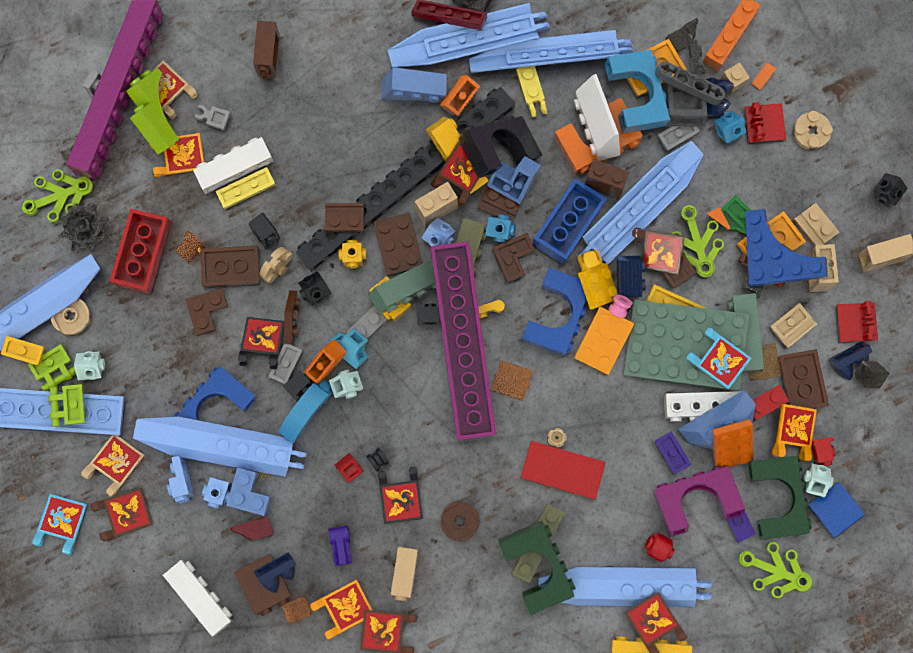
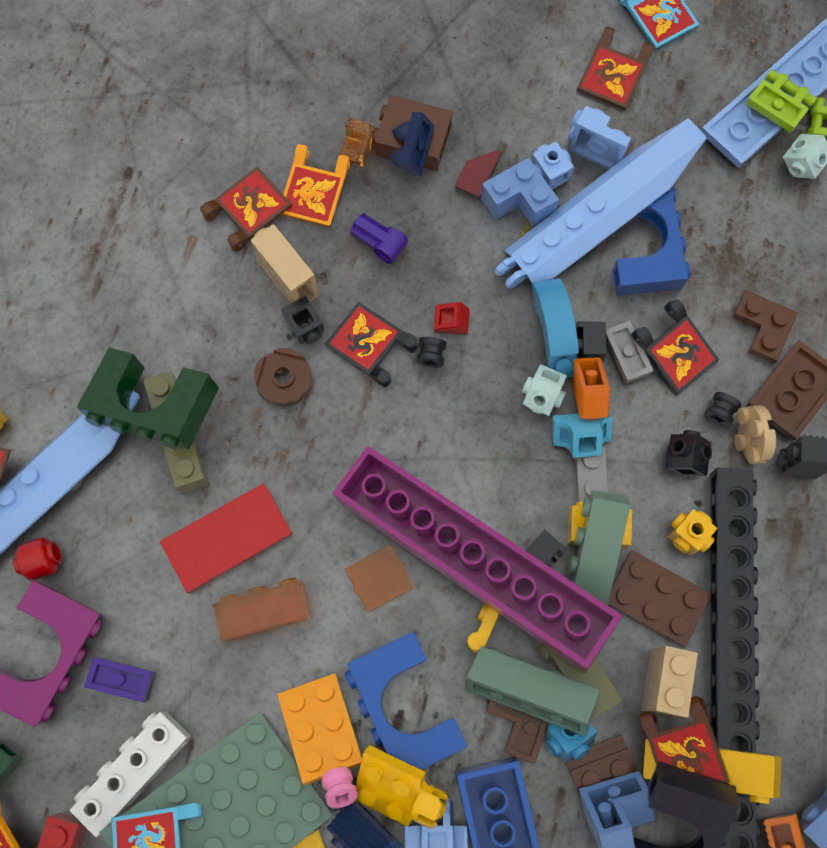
camera: 135 degrees right, 5 degrees down
flag [81,435,145,497] -> none
white brick [163,560,233,637] -> none
reddish brown plate [284,290,300,344] -> none
reddish brown plate [325,203,364,232] -> none
light blue brick [422,218,456,246] -> none
tan plate [548,428,567,447] -> none
medium blue wedge [679,390,756,450] -> none
orange plate [712,419,754,468] -> none
none -> clear orange brick [213,578,313,642]
none -> black brick [281,296,324,344]
none -> sand green brick [467,646,600,737]
none -> black wheel [704,392,741,427]

